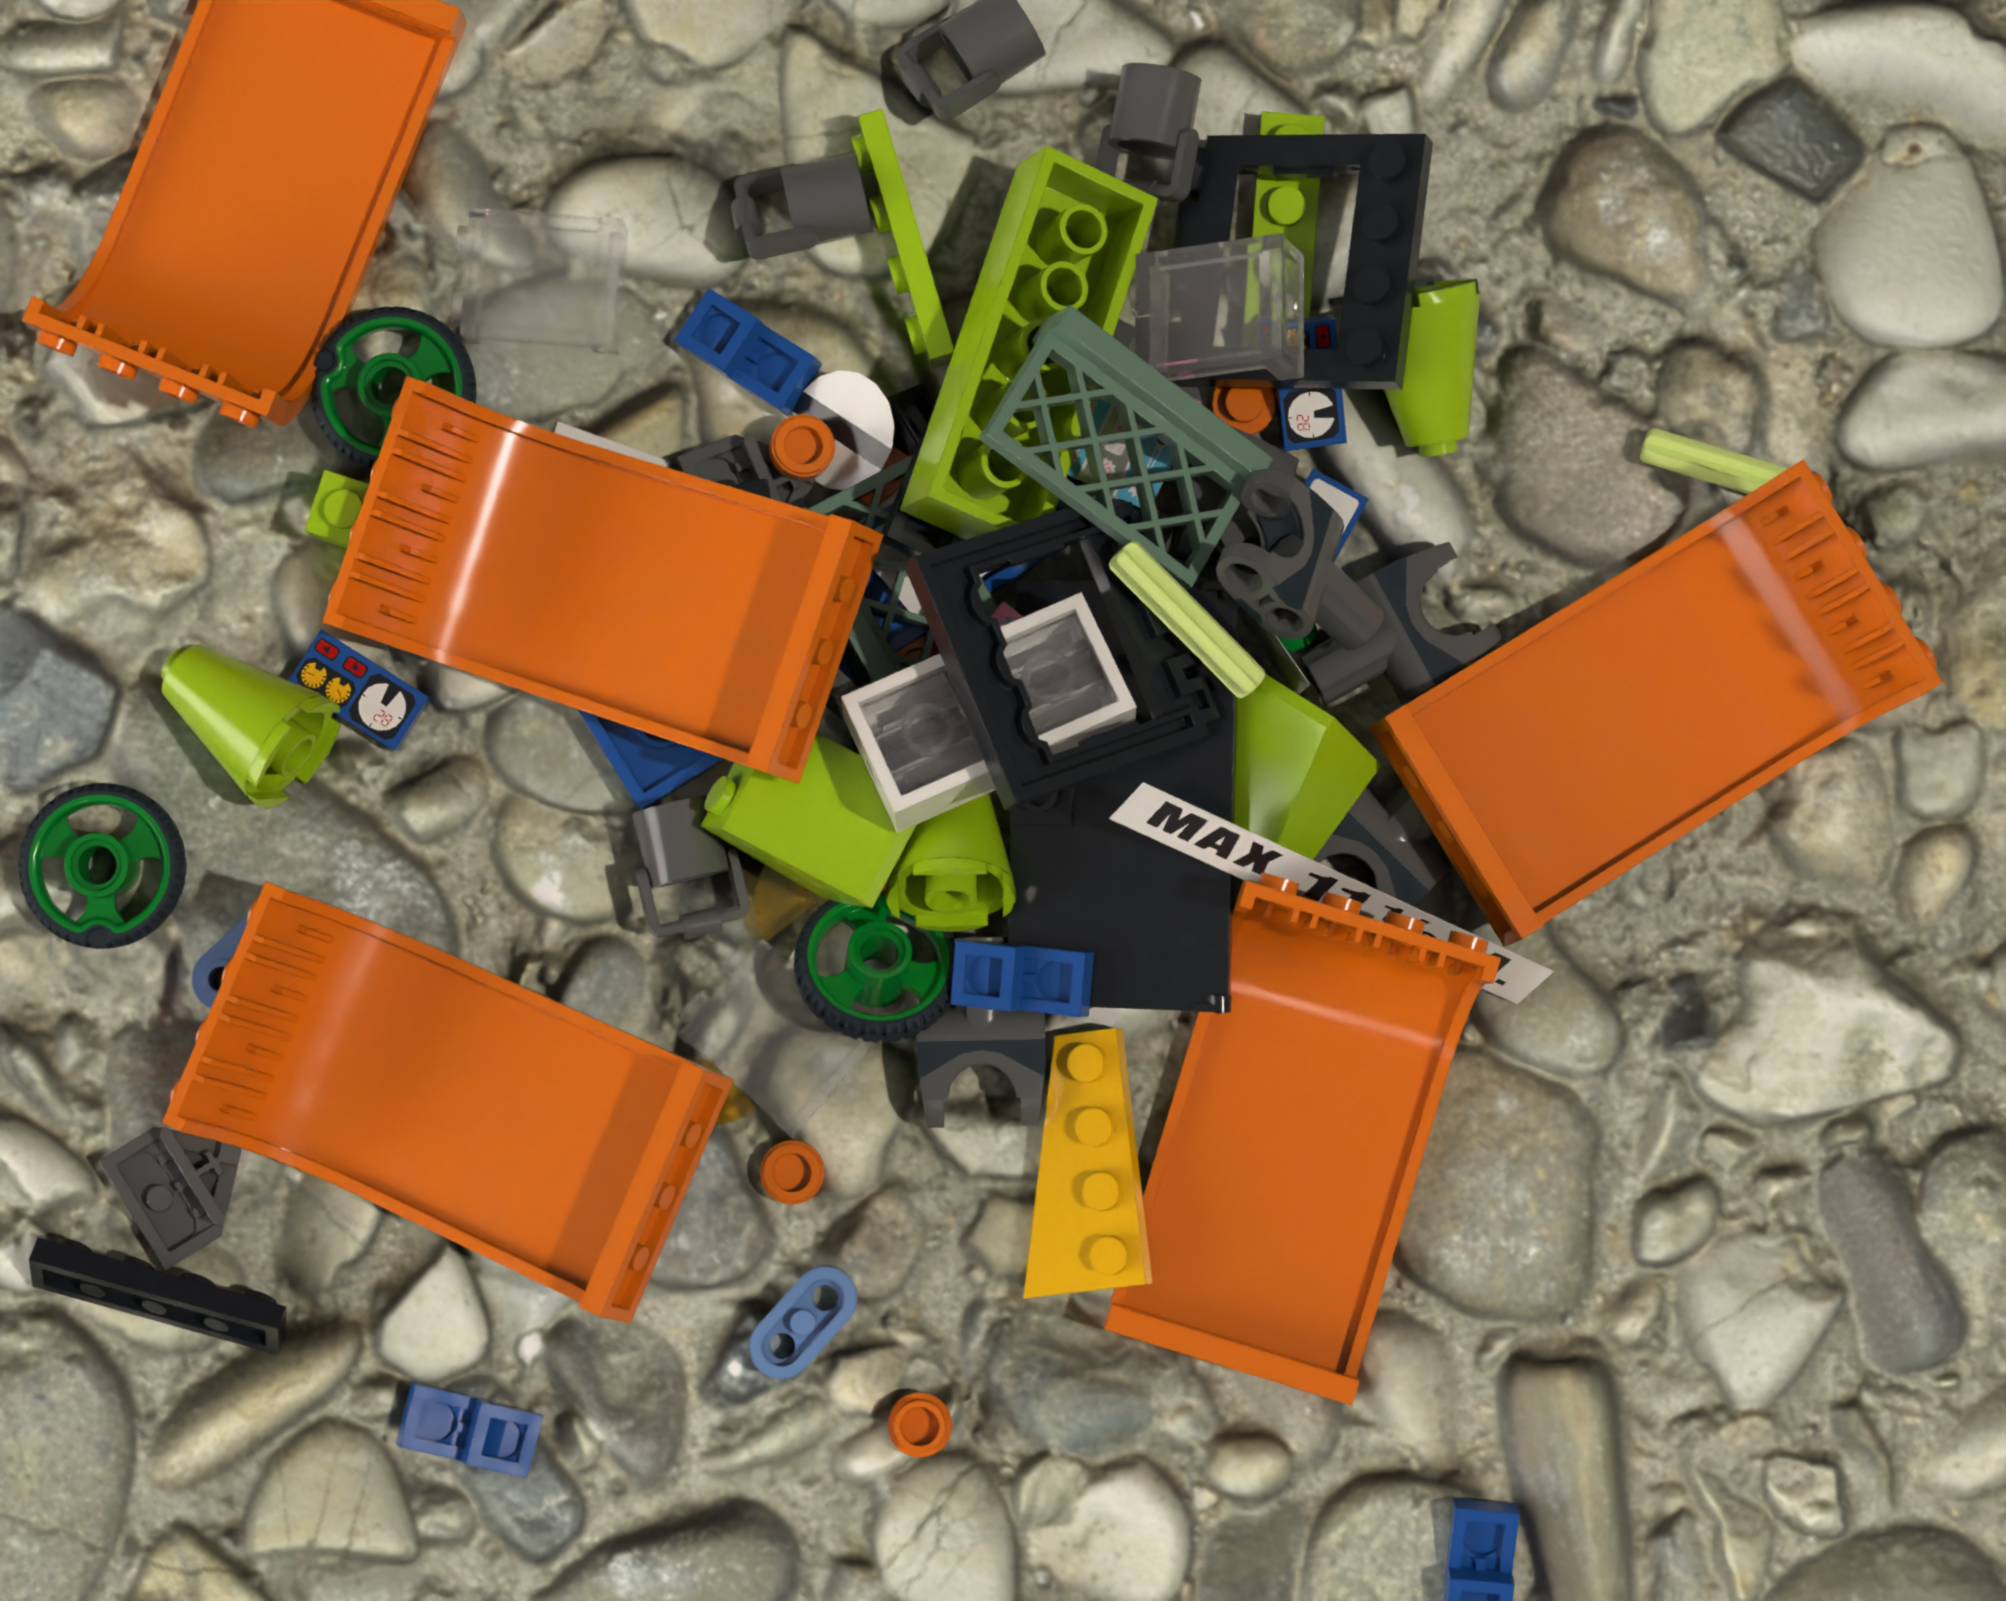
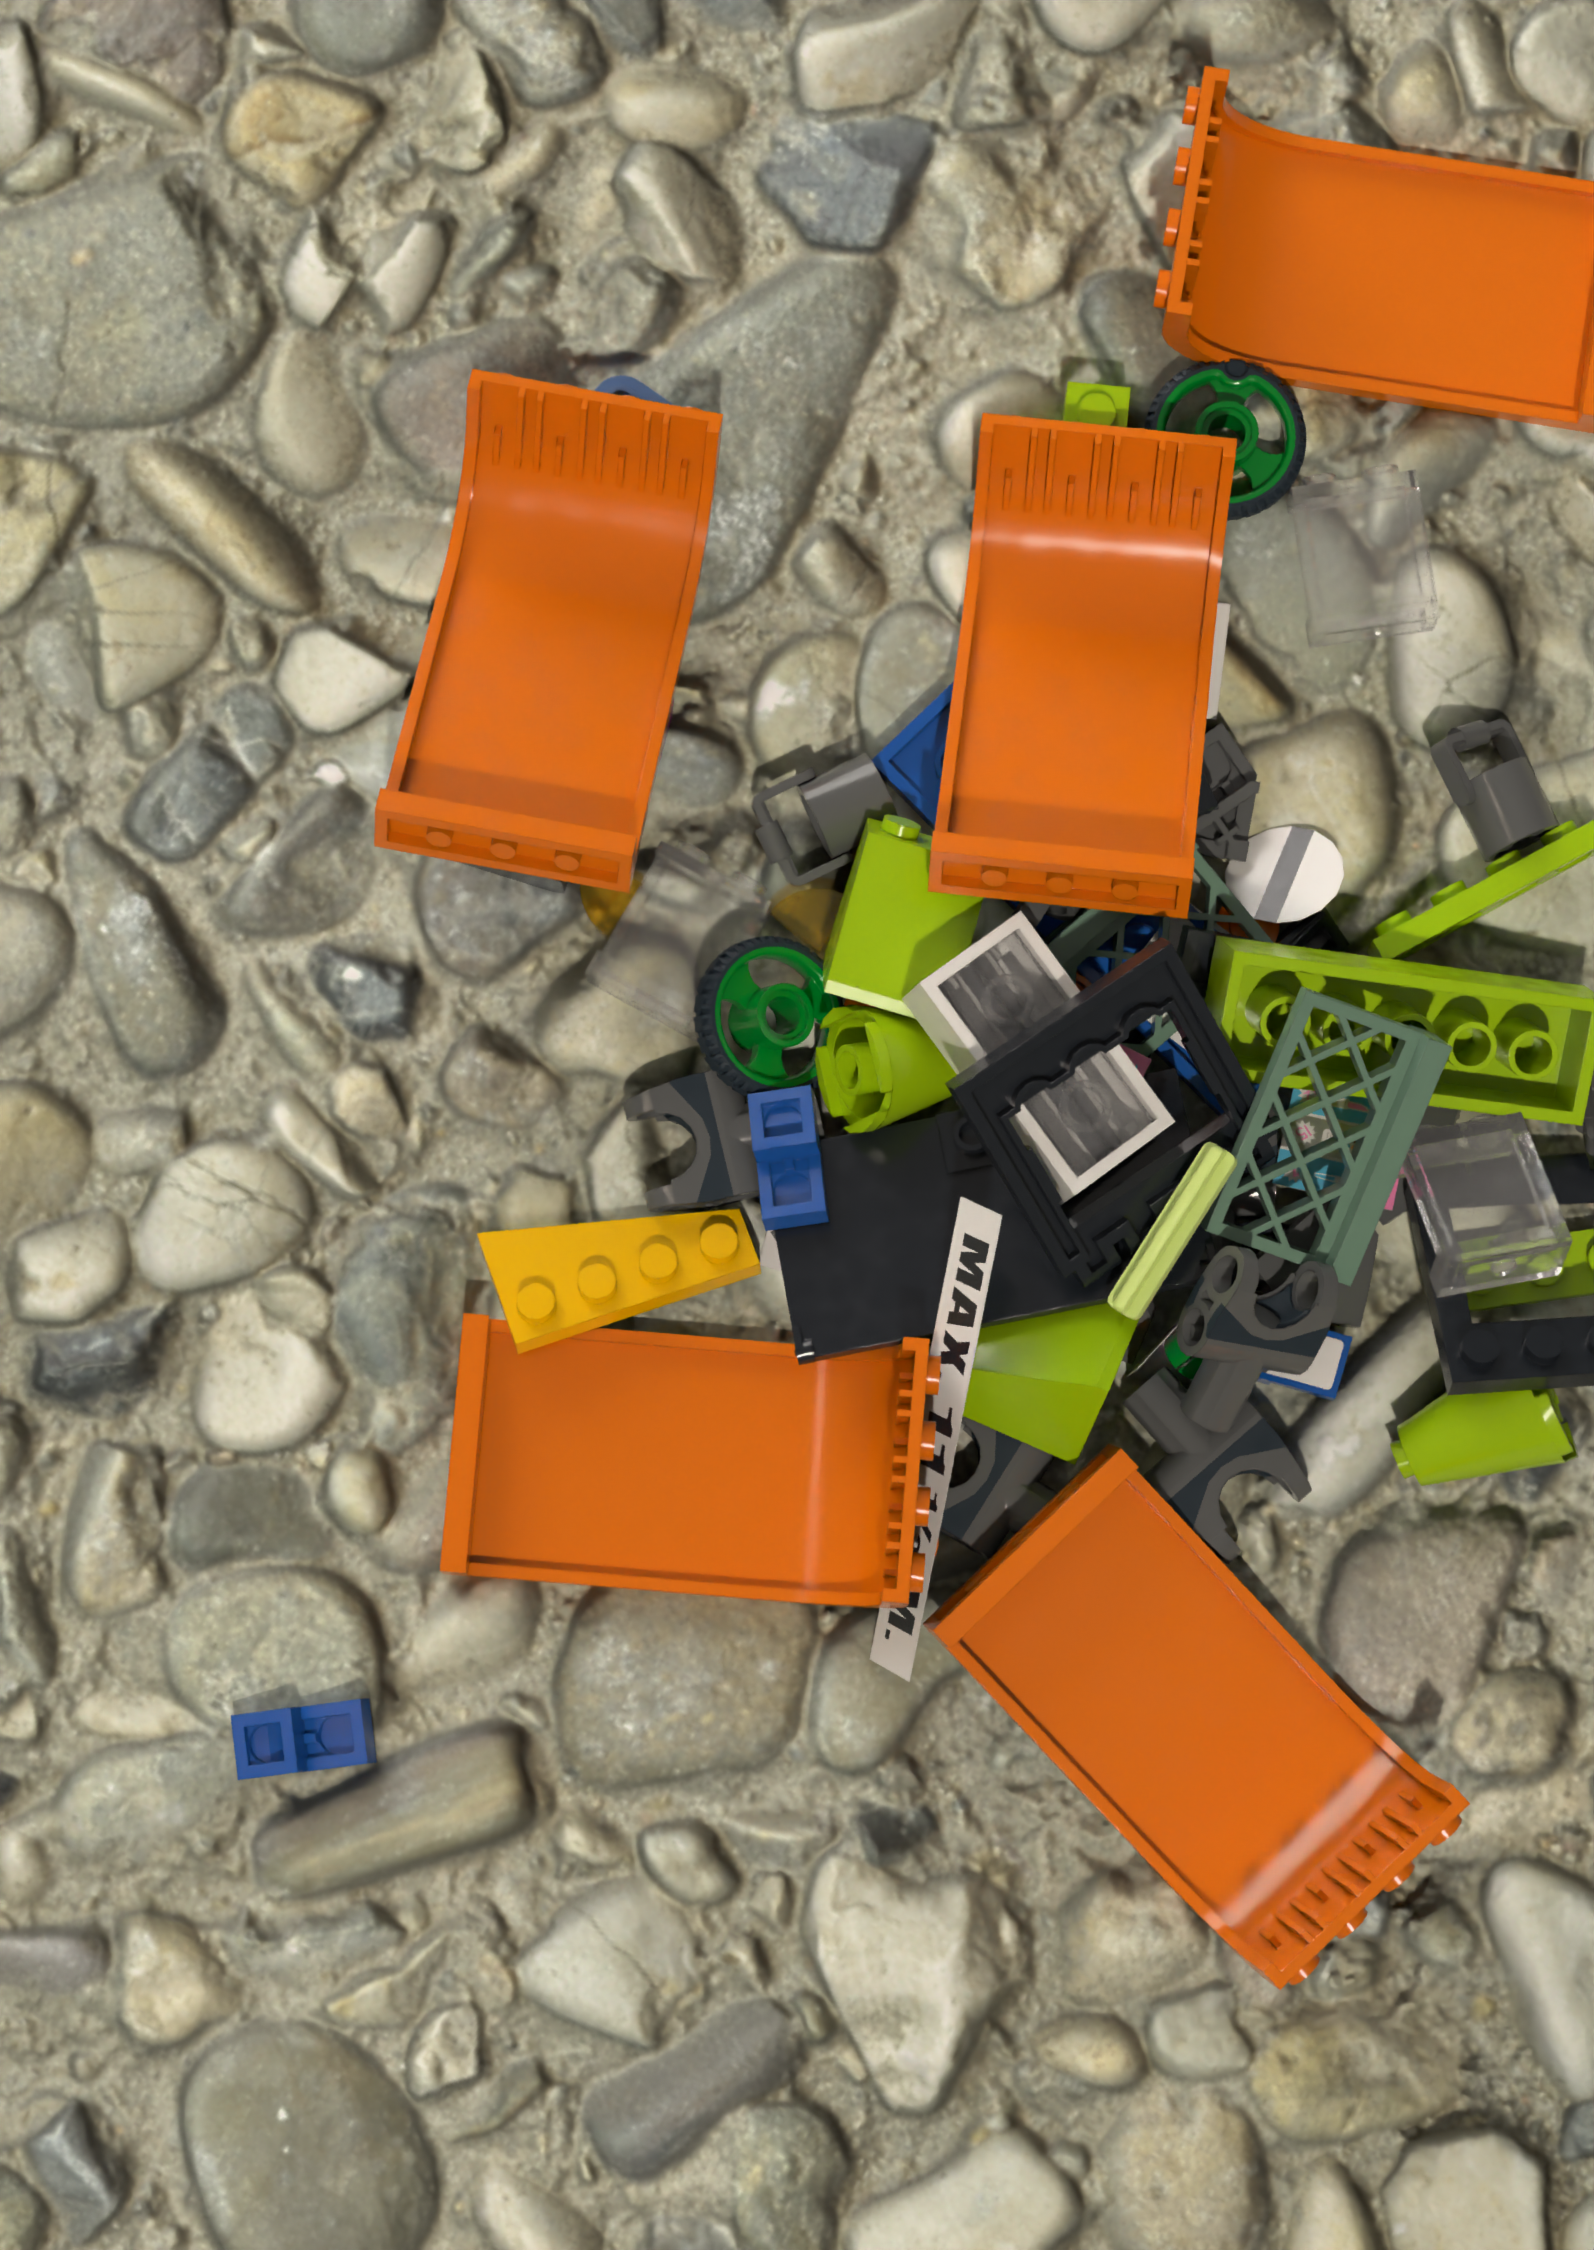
camera: 80 degrees right, 5 degrees down
green wheel [18,783,187,949] -> none
black plate [29,1237,287,1355] -> none
dark grey slope [98,1127,242,1271] -> none
lime cone [161,644,341,809] -> none
tile [289,629,431,752] -> none
blue slope [396,1381,543,1478] -> none
blue slope [674,288,822,417] -> none
medium blue plate [749,1265,858,1379] -> none
orange tile [760,1140,825,1205] -> none
orange tile [769,414,835,481] -> none
orange plate [888,1392,952,1457] -> none
orange plate [1212,387,1276,435] -> none
tile [1268,314,1347,452] -> none
yellowish green axle [1640,428,1827,494] -> none

